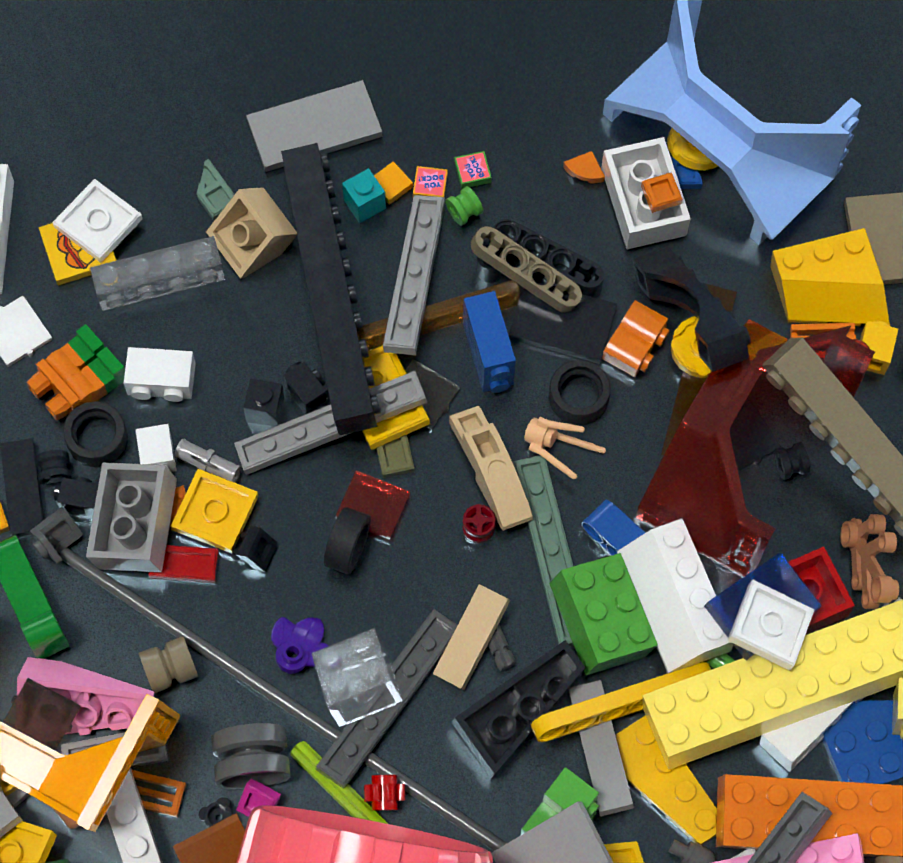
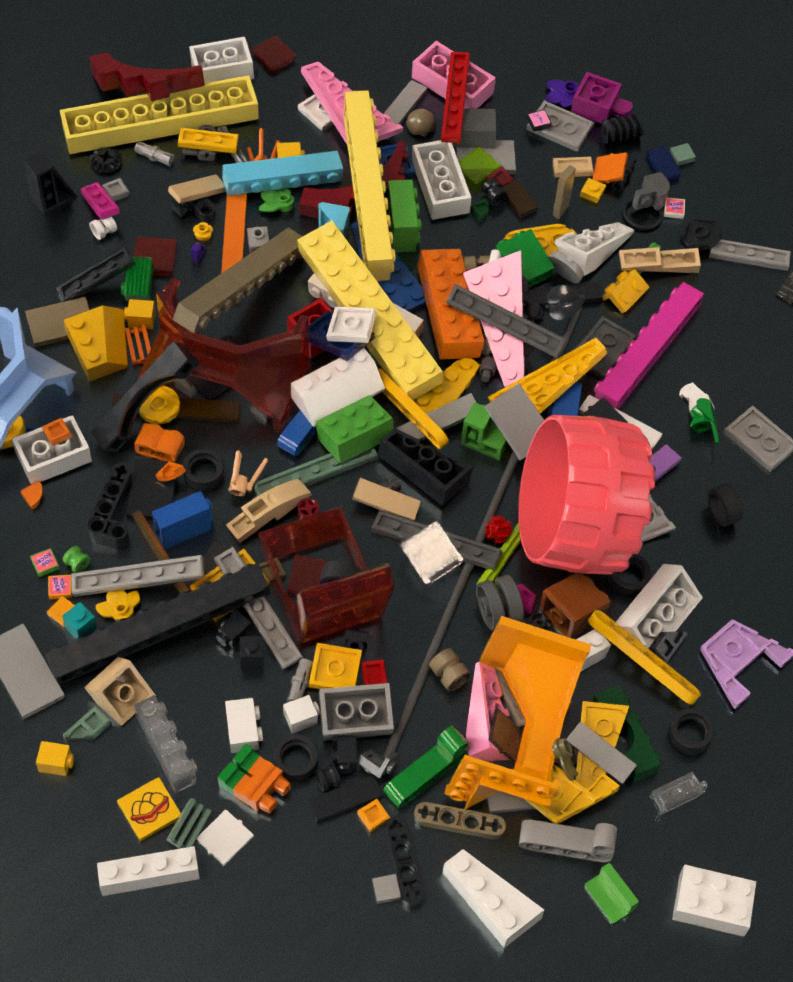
camera: 105 degrees left, 10 degrees down
white tile [52,179,143,263] -> none
dark purple plate [271,617,335,674] -> none
dark tan beam [471,226,582,312] -> none
nougat plant [840,514,899,609] -> none
none -> yellow brick [36,741,74,776]
none -> yellow plate [96,590,140,621]
none -> orange tile [155,461,186,482]
none -> sand green tile [166,798,211,849]
none -> clear red window [258,506,395,644]

